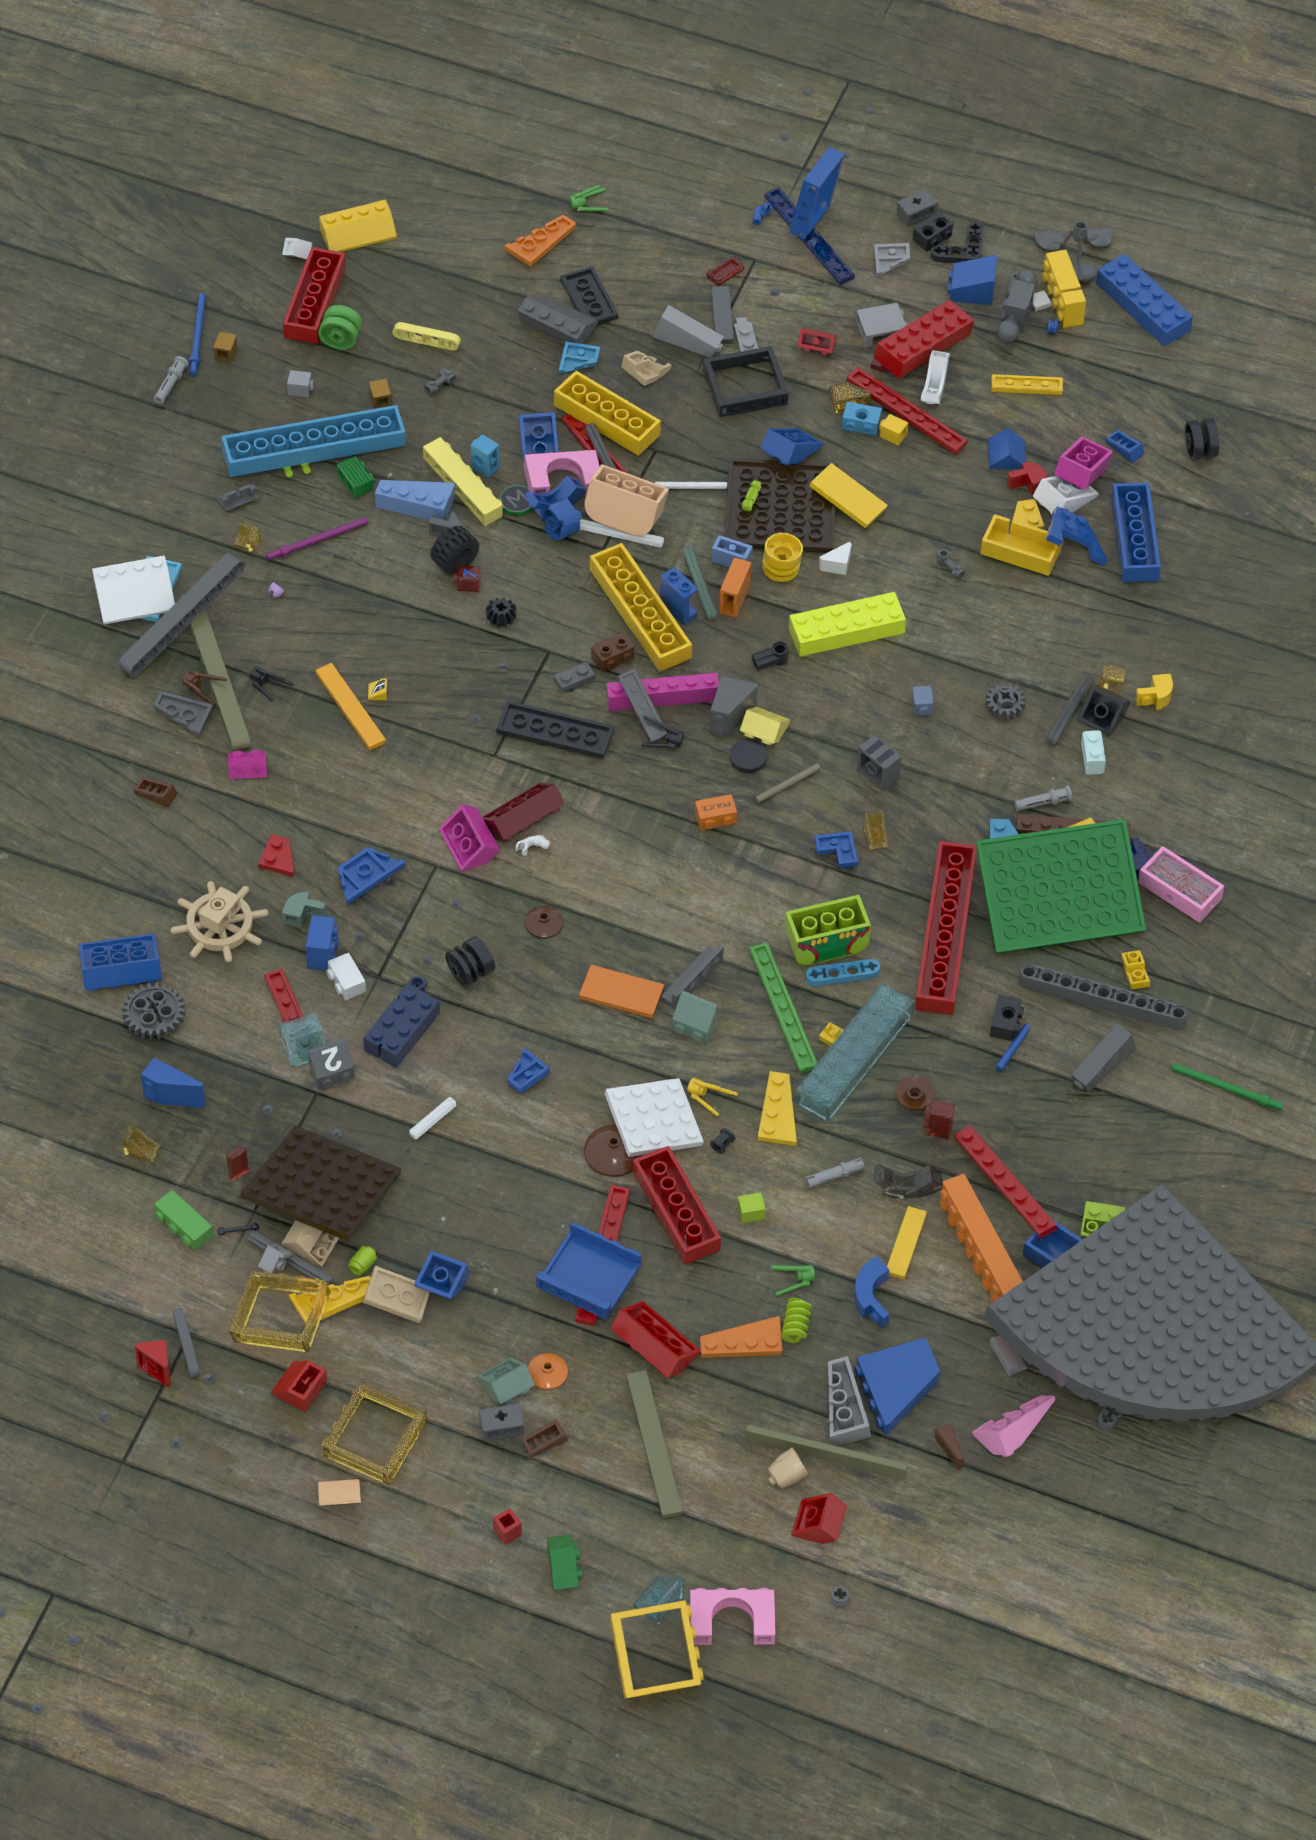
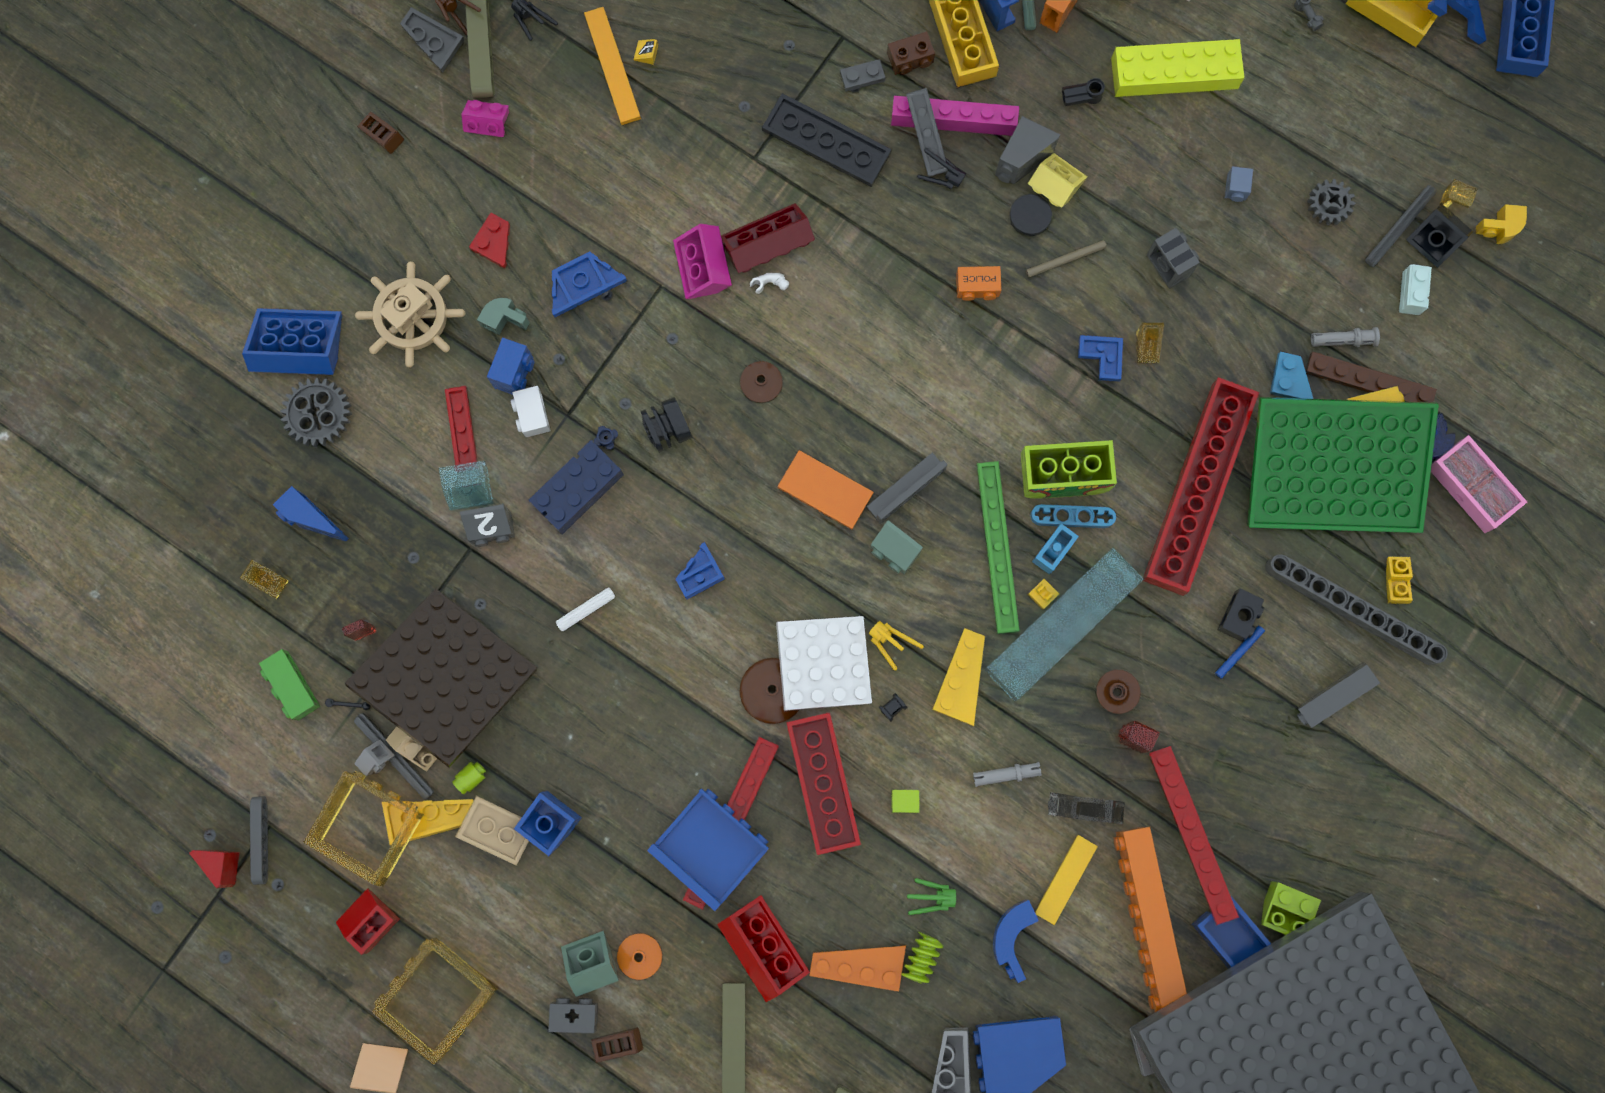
camera: 15 degrees right, 25 degrees up
green bar [1172,1063,1284,1111] -> none
none -> dark azure brick [1032,523,1079,575]

